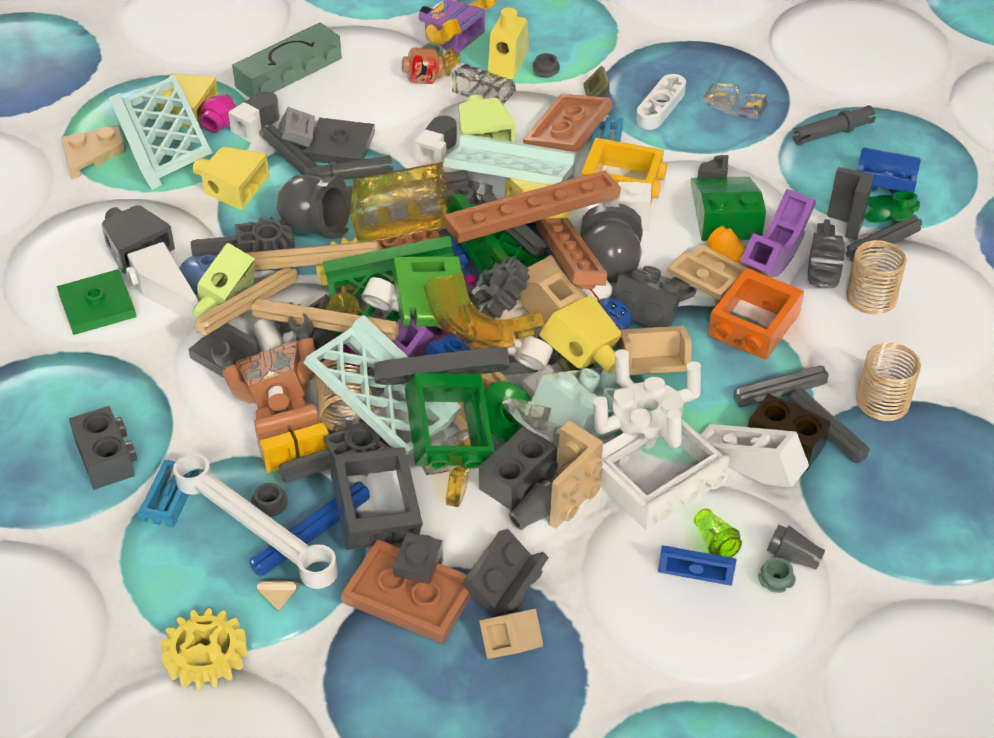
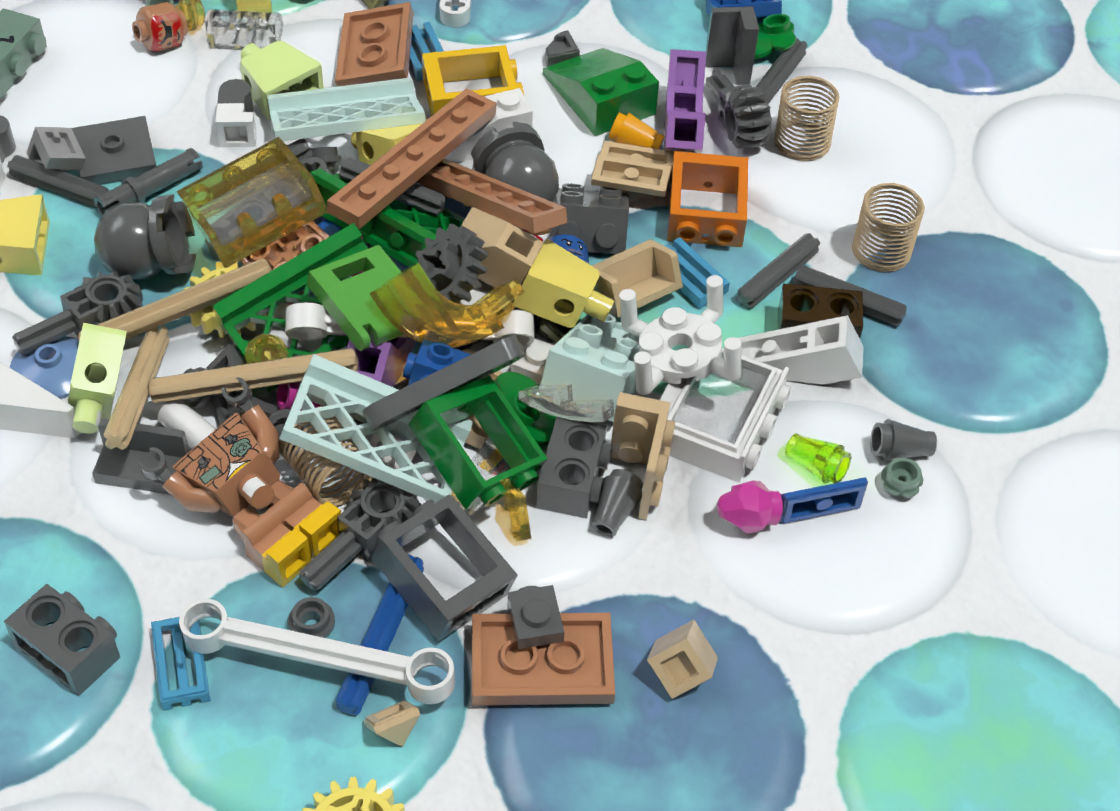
camera: 30 degrees left, 5 degrees up
dark grey bracket [462,529,549,616] -> none
none -> dark azure tile [664,237,730,308]
none -> dark pink rock [716,480,783,533]

